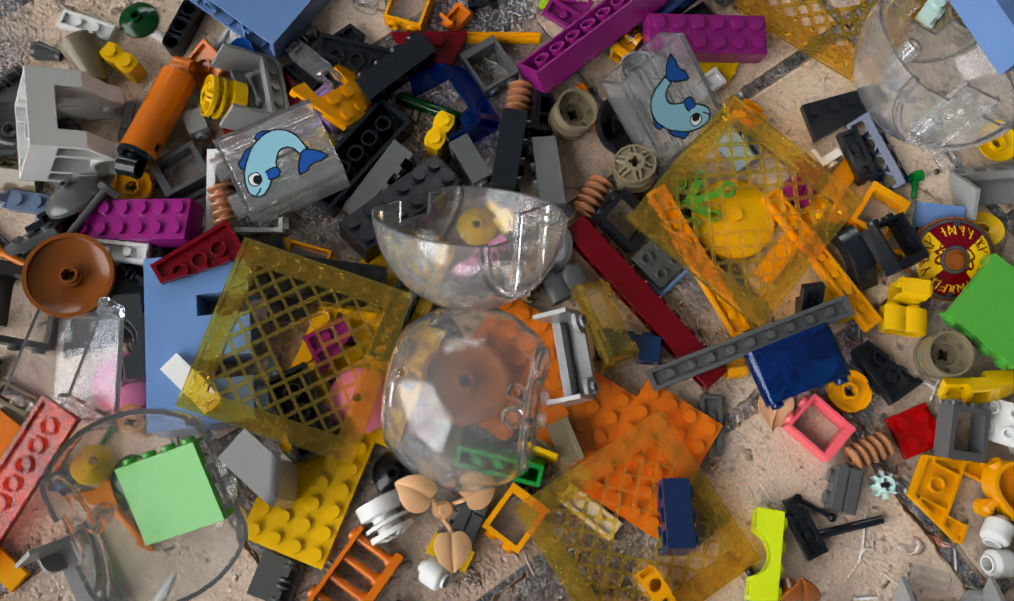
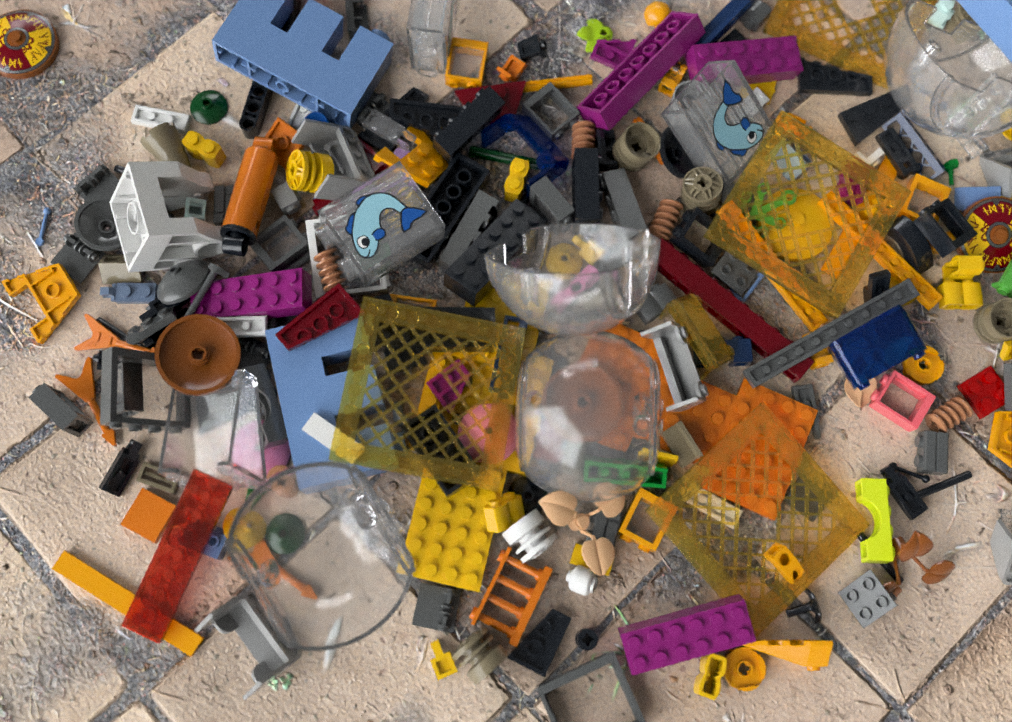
camera: 15 degrees left, 0 degrees up
dark grey cone [30,41,64,62] -> none
light orange plate [111,172,155,199] -> none
panel [114,435,235,546] -> none
light grey windscreen [218,428,298,509] -> none
dark blue wedge [657,478,699,556] -> none
black wing [849,340,923,406] -> none
light aqua gear [867,471,899,499] -> none
none -> light aqua brick [184,197,207,221]
none -> yellow brick [483,492,525,533]
none -> black wing [797,57,873,96]

